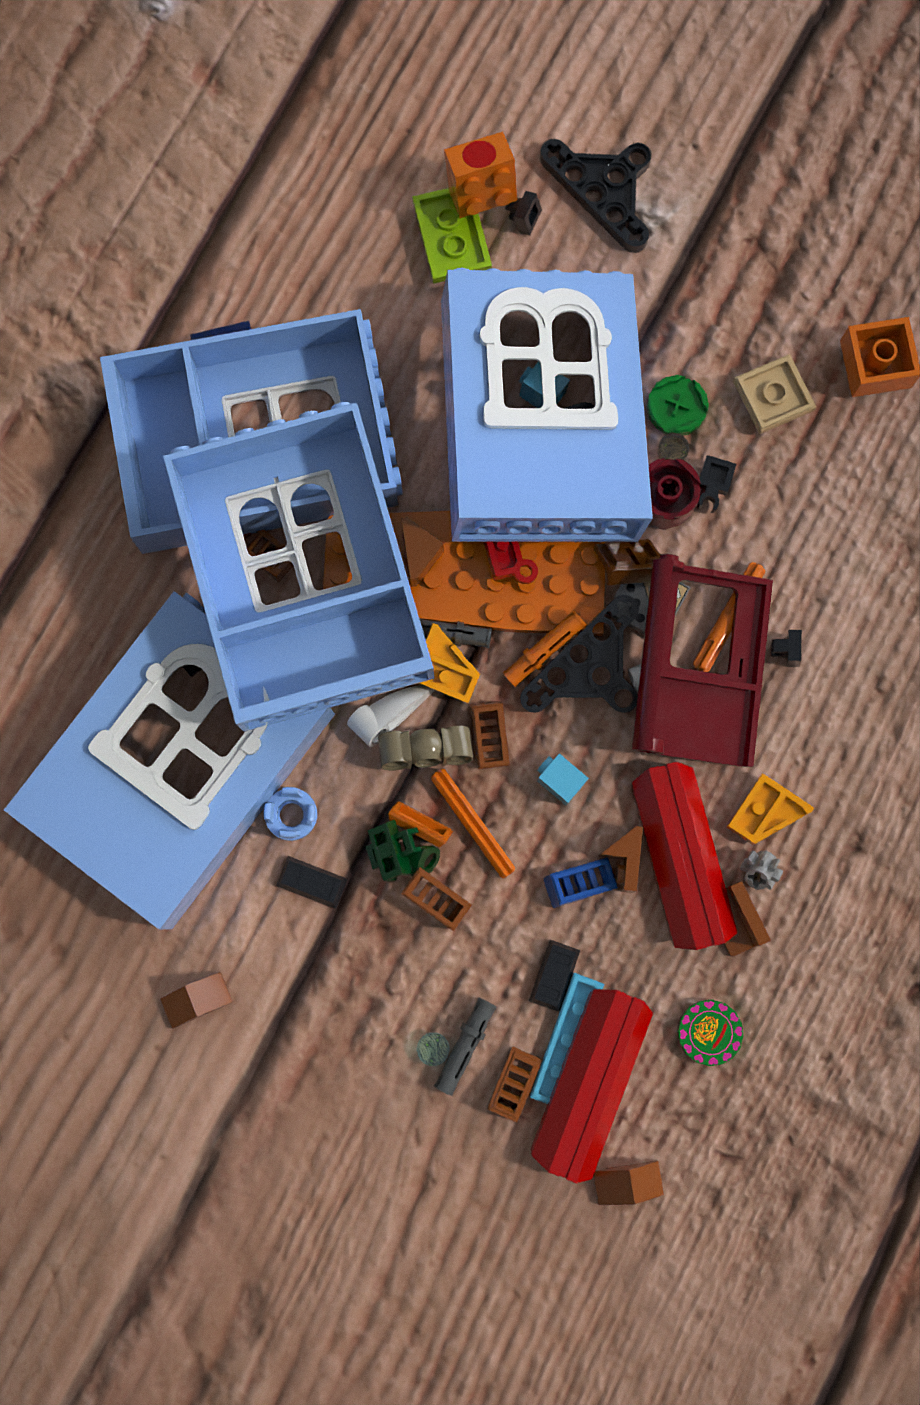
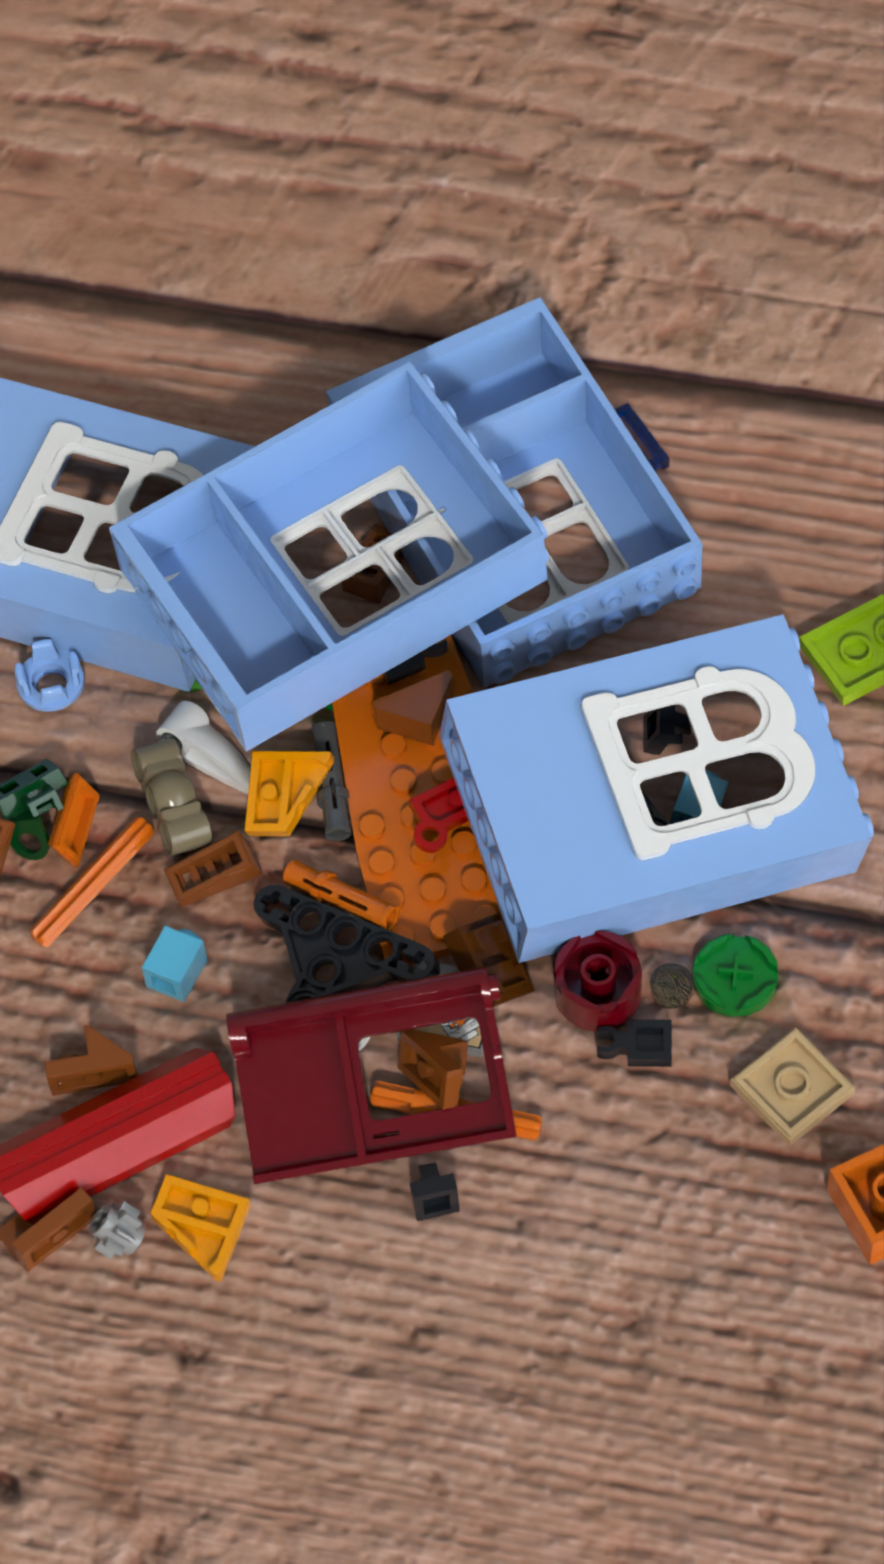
camera: 80 degrees right, 20 degrees down
blue slope [544,857,618,908] -> none
none -> dark orange slope [397,1029,468,1110]

